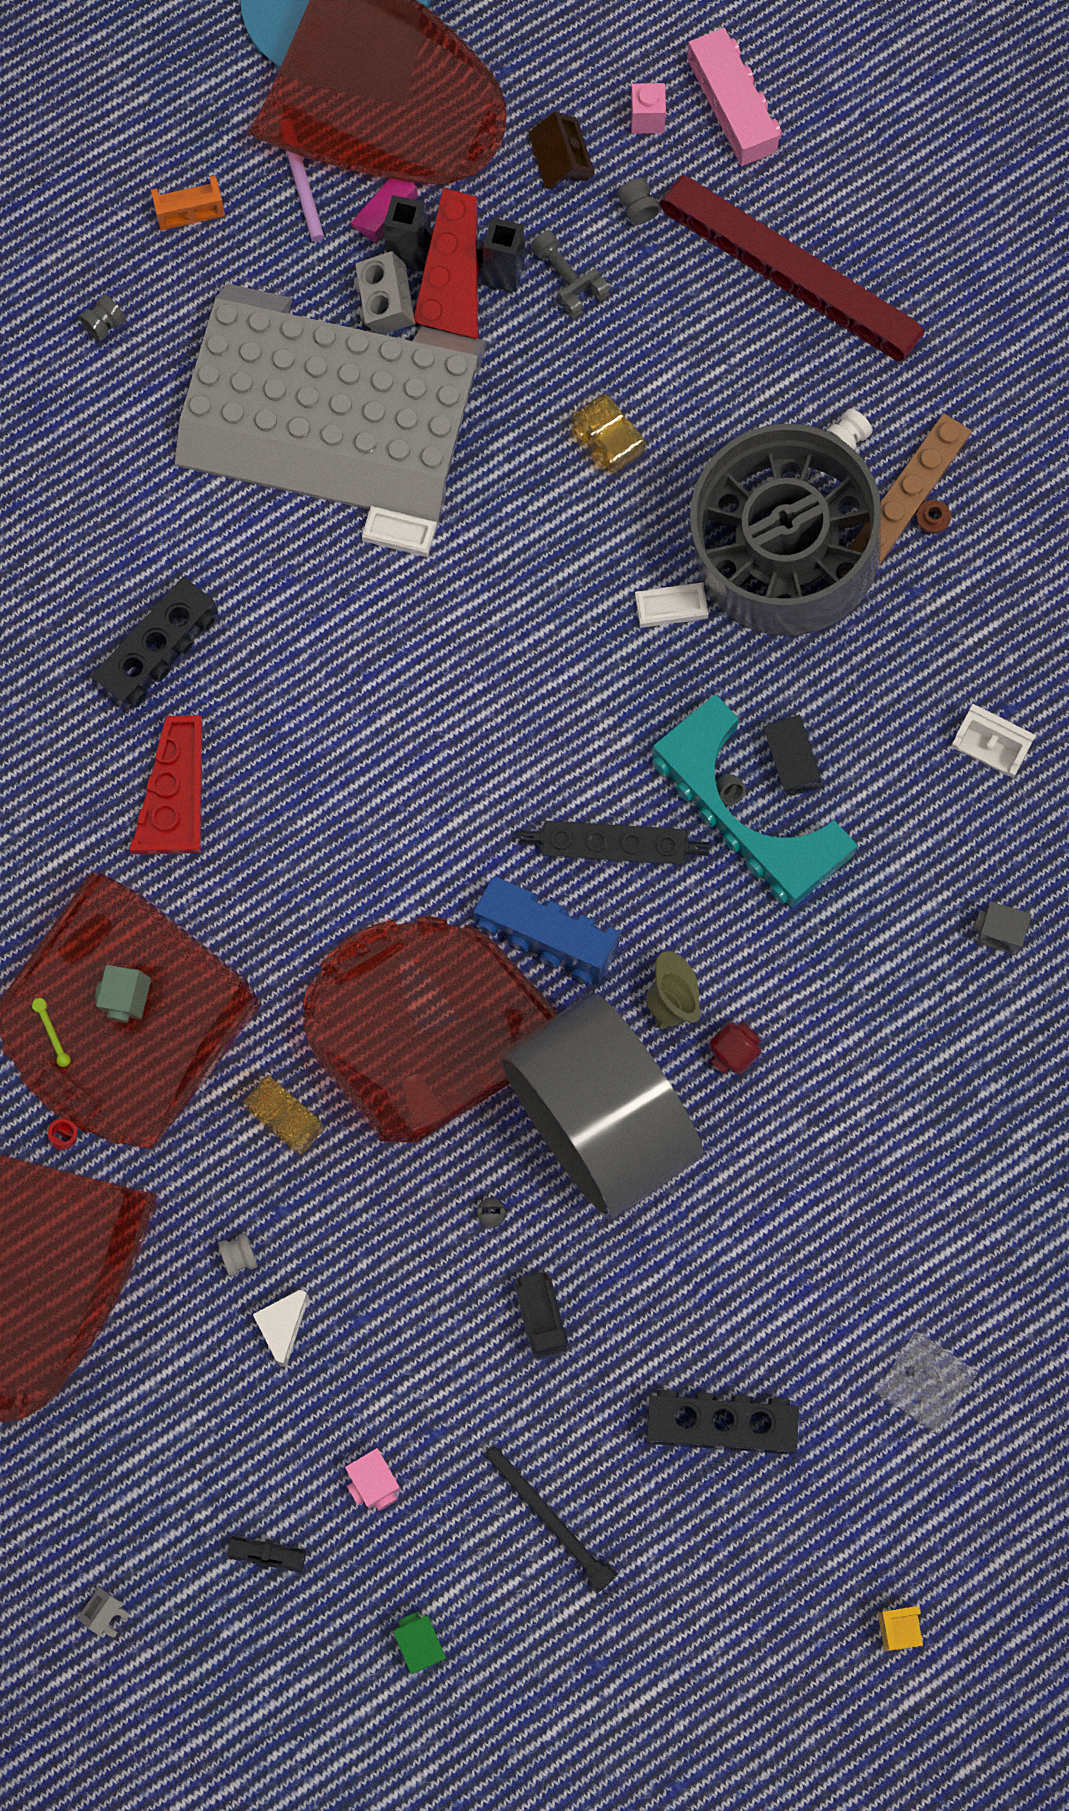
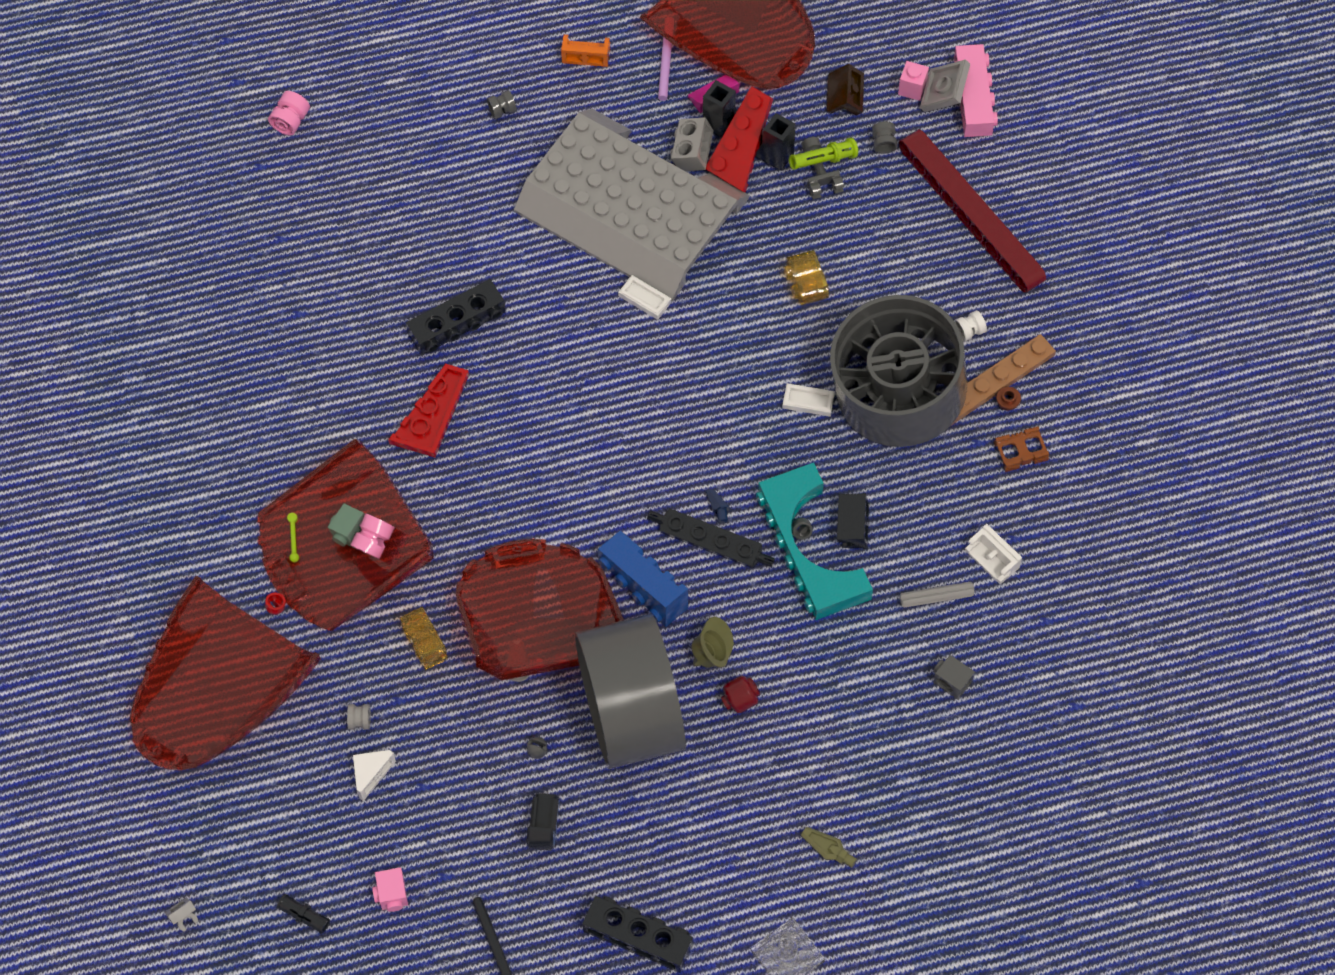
camera: 20 degrees right, 10 degrees down
none -> bright pink wheel [350,513,395,559]
none -> dark blue bar [706,489,731,523]
none -> lime pin [789,137,858,170]
none -> olive piece [801,827,857,868]
none -> light grey axle [900,582,975,608]
none -> light grey plate [920,60,970,112]
none -> dark orange piece [994,426,1049,472]

